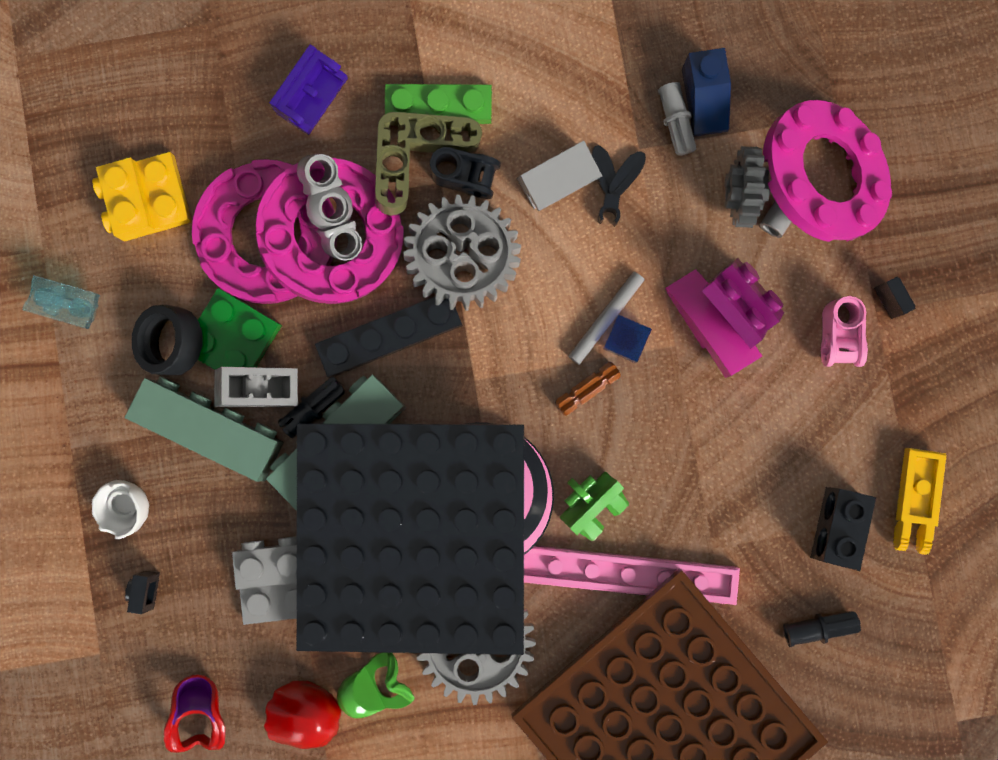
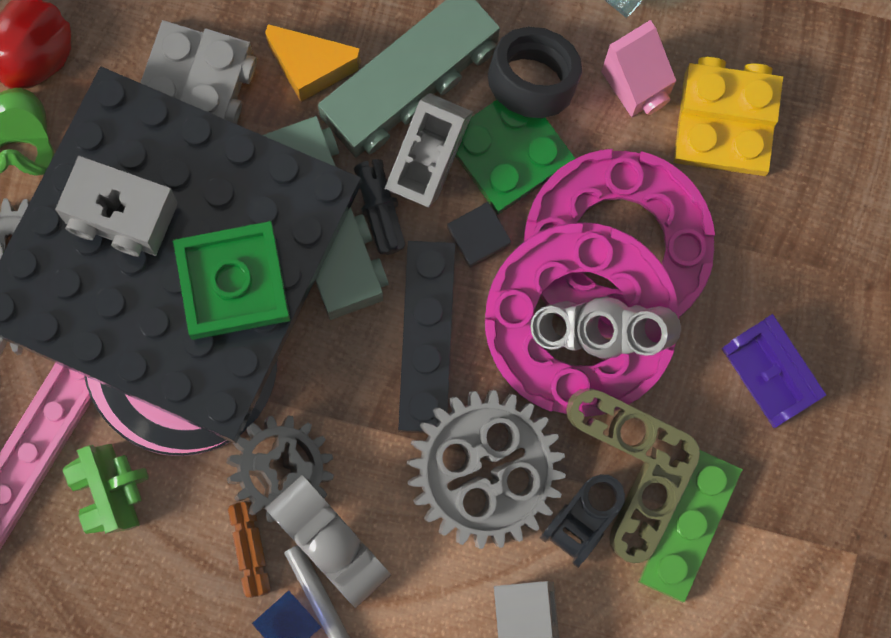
camera: 105 degrees right, 5 degrees down
none -> light grey brick [55,156,178,257]
none -> green plate [173,221,290,340]
none -> dark grey gear [226,415,334,522]
none -> light orange slope [265,24,361,102]
none -> light grey piece [265,475,391,608]
none -> black tile [447,202,512,268]
none -> bright pink slope [601,20,676,117]

